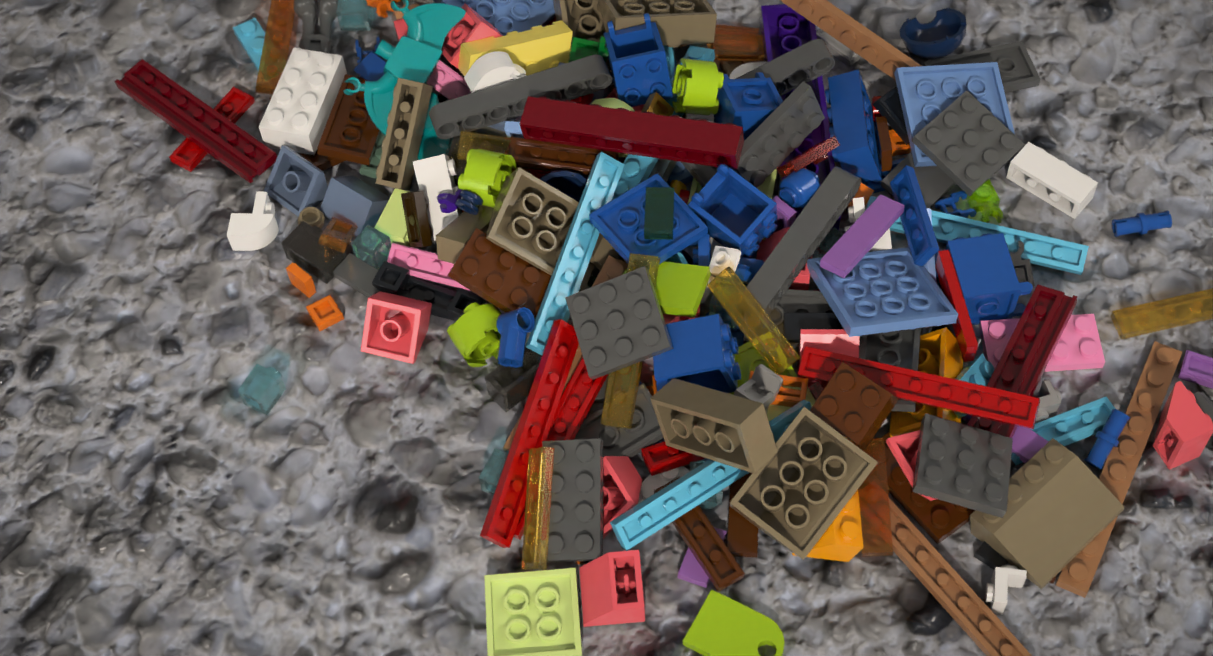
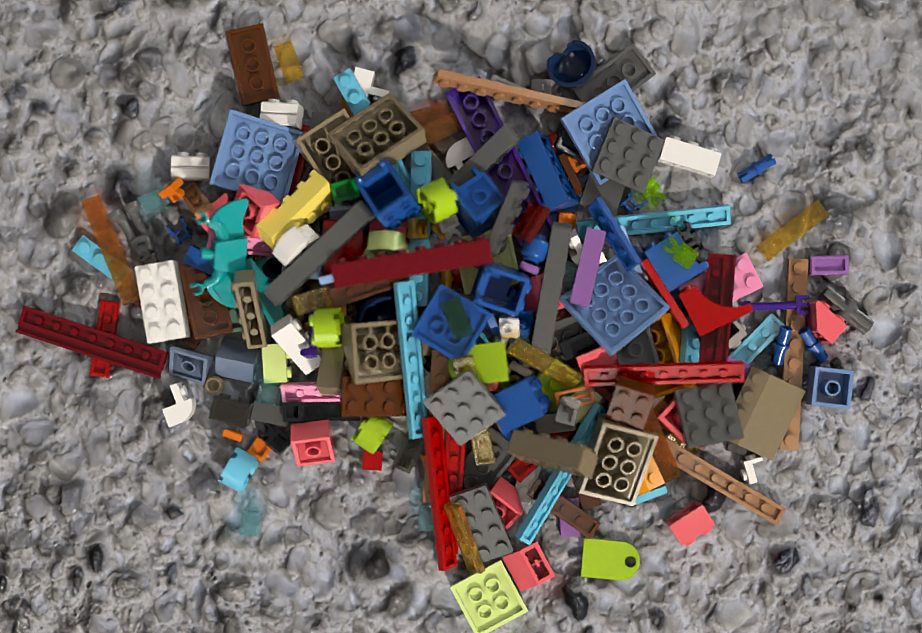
camera: 25 degrees left, 30 degrees up
clear orange tile [318,217,358,253] -> none
dark brown plate [401,191,433,247] -> none
dark blue bush [455,190,483,215] -> none
blue piece [497,307,535,368] -> none
none -> medium azure brick [217,447,259,492]
none -> black plate [257,423,291,456]
none -> red tile [362,450,383,471]
none -> medium azure tile [634,484,668,505]
none -> clear neon green plate [662,238,700,270]
none -> clear yellow tile [664,431,698,455]
none -> coral brick [664,501,715,546]
none -> red arch [679,285,754,337]
none -> dark purple hinge [742,295,810,315]
none -> blue pin [798,326,828,363]
none -> medium blue brick [806,366,854,410]

